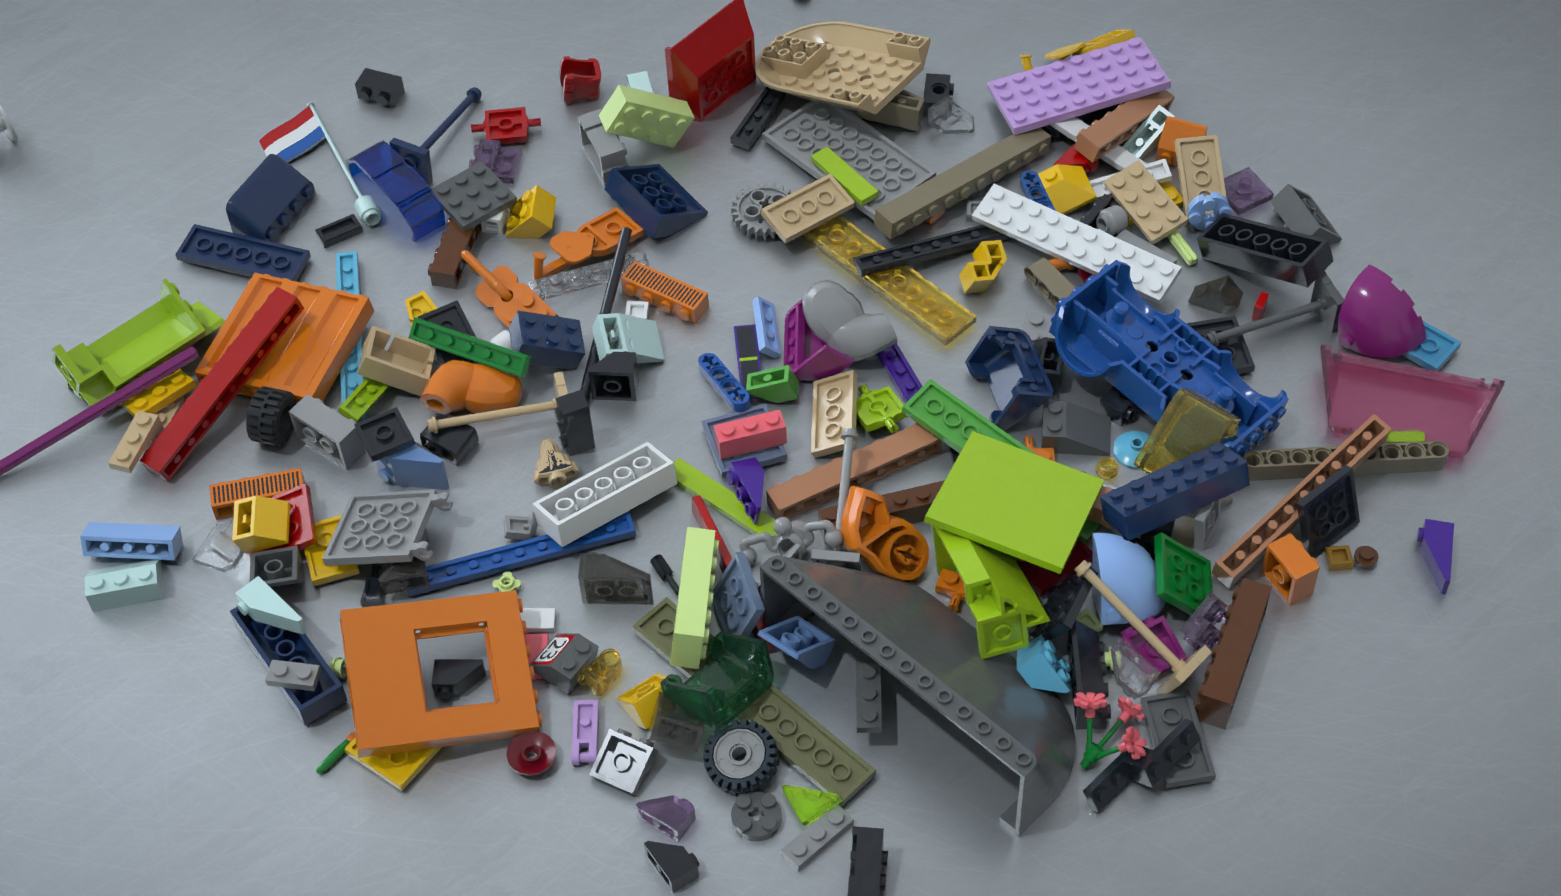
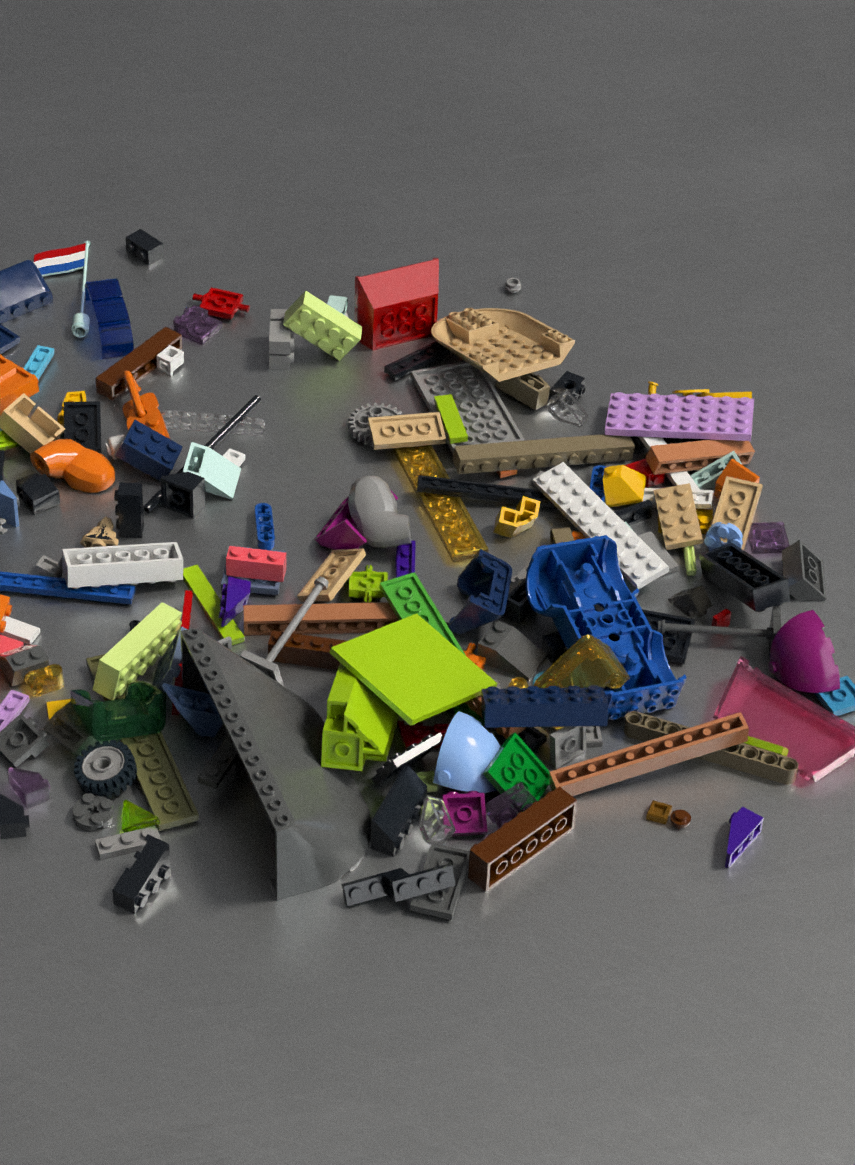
camera: 20 degrees right, 10 degrees down
black tile [315,214,363,248] -> none
dark blue tile [389,87,482,187] -> none
green tile [408,317,532,378] -> none
tan tile [427,372,568,434] -> none
dark grey plate [429,161,518,232] -> none
yellowish green plate [493,572,521,592] -> none
yellow slope [506,185,557,239] -> none
orange plate [533,207,644,283] -> none
red piece [559,56,602,104] -> none
clear smoke slope [578,552,654,605] -> none
dark blue slope [604,164,708,238] -> none
orange brick [621,261,709,324] -> none
black tile [734,324,761,399] -> none
light grey wheel [739,517,843,565] -> none
bright green slope [746,365,799,403] -> none
light blue plate [752,296,781,359] -> none
orange piece [841,486,929,580] -> none
medium azure slope [1017,635,1071,693] -> none
coral plant [1073,692,1147,769] -> none
tan tile [1074,560,1212,694] -> none
light grey head [1096,205,1128,235] -> none
orange brick [1261,533,1320,606] -> none
black plate [1296,465,1360,558] -> none

